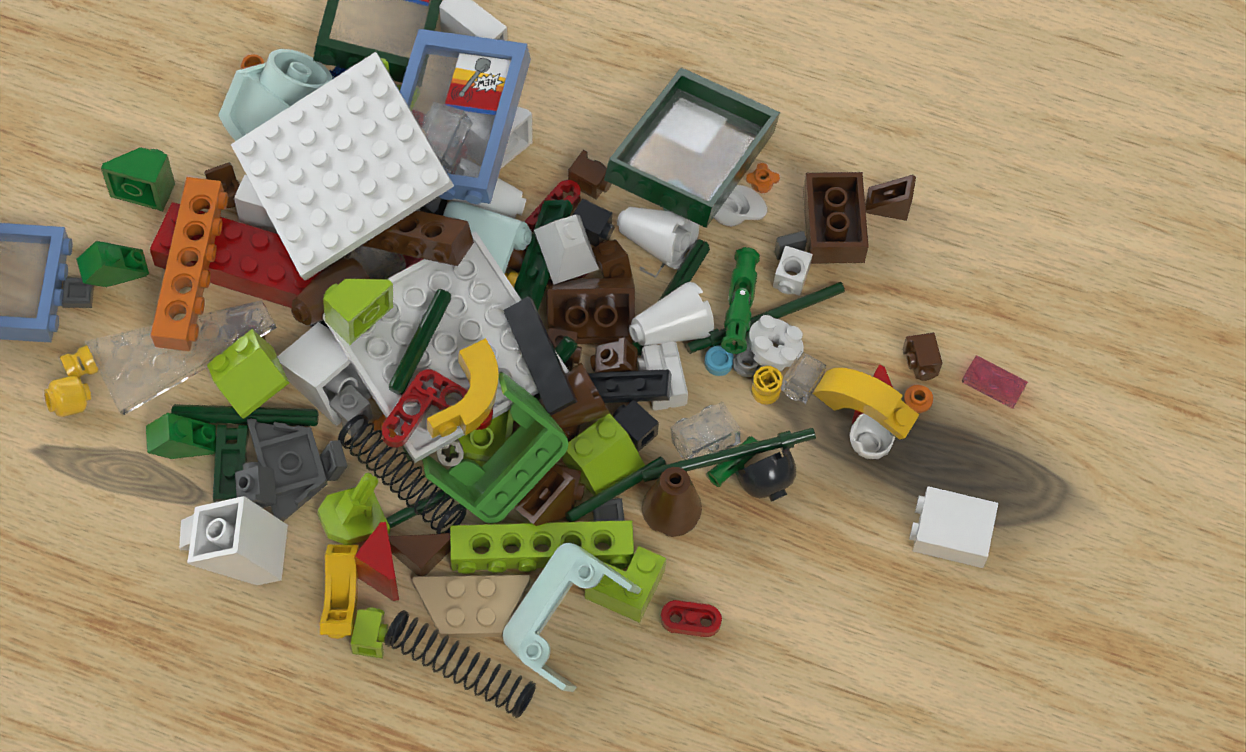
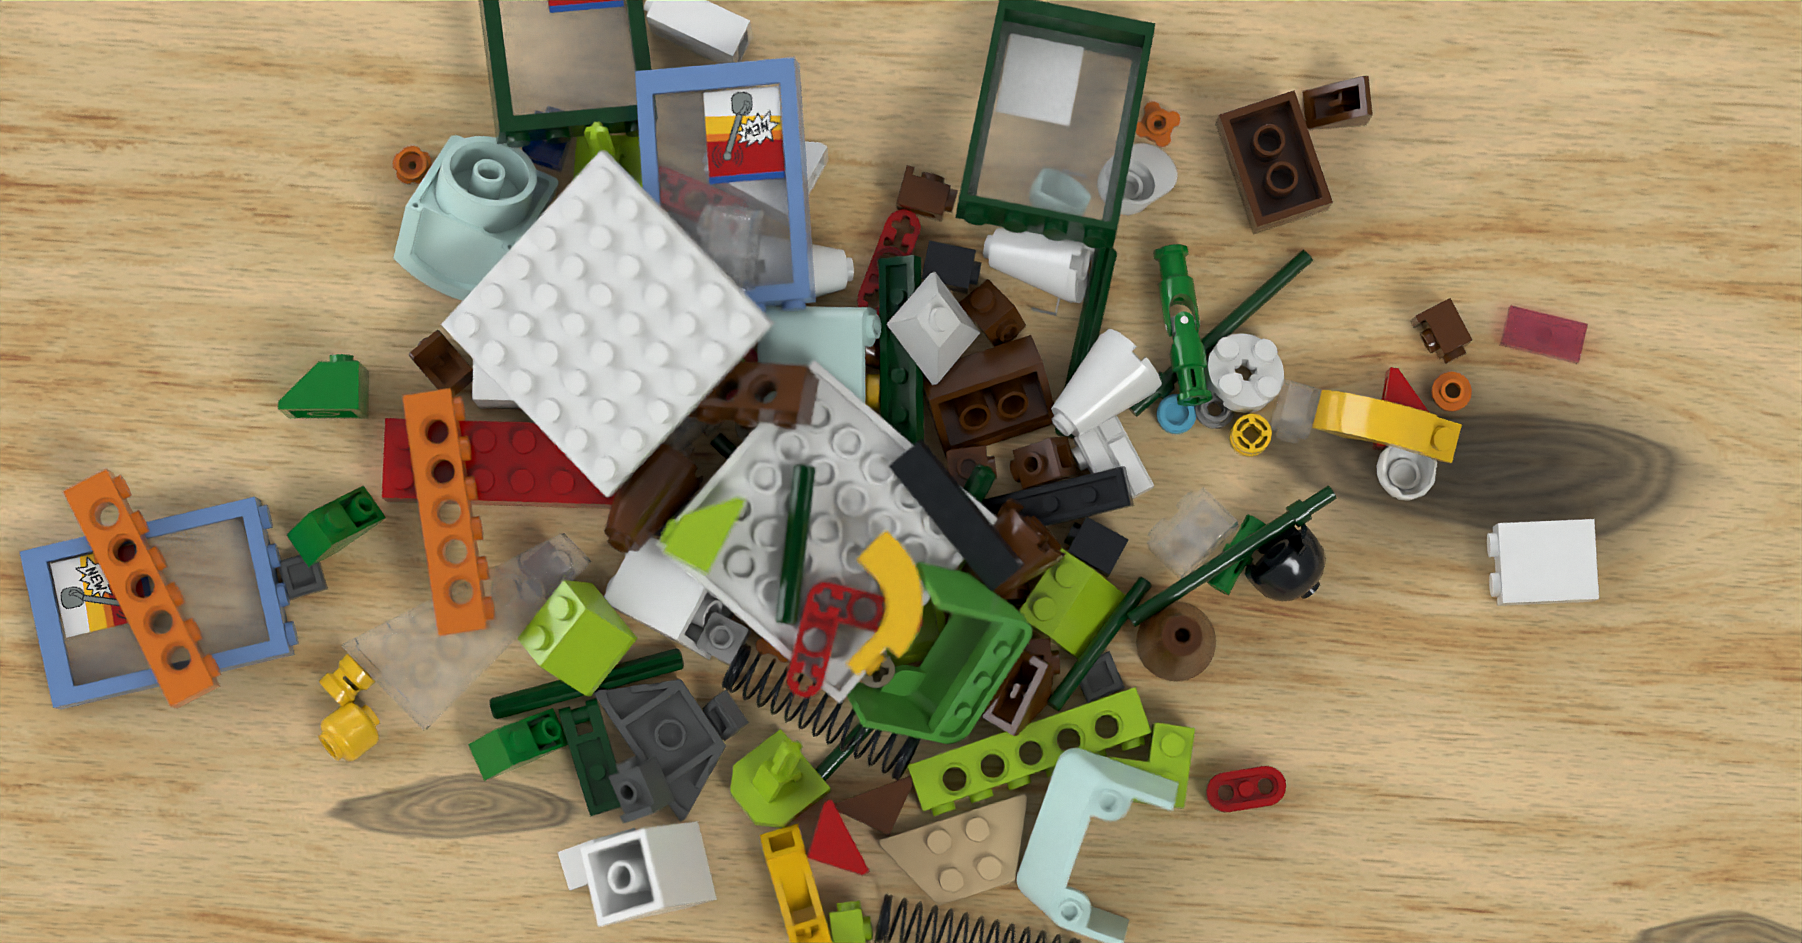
camera: 15 degrees left, 20 degrees up
white brick [773,246,813,296] -> none
dark grey tile [774,231,807,260] -> none

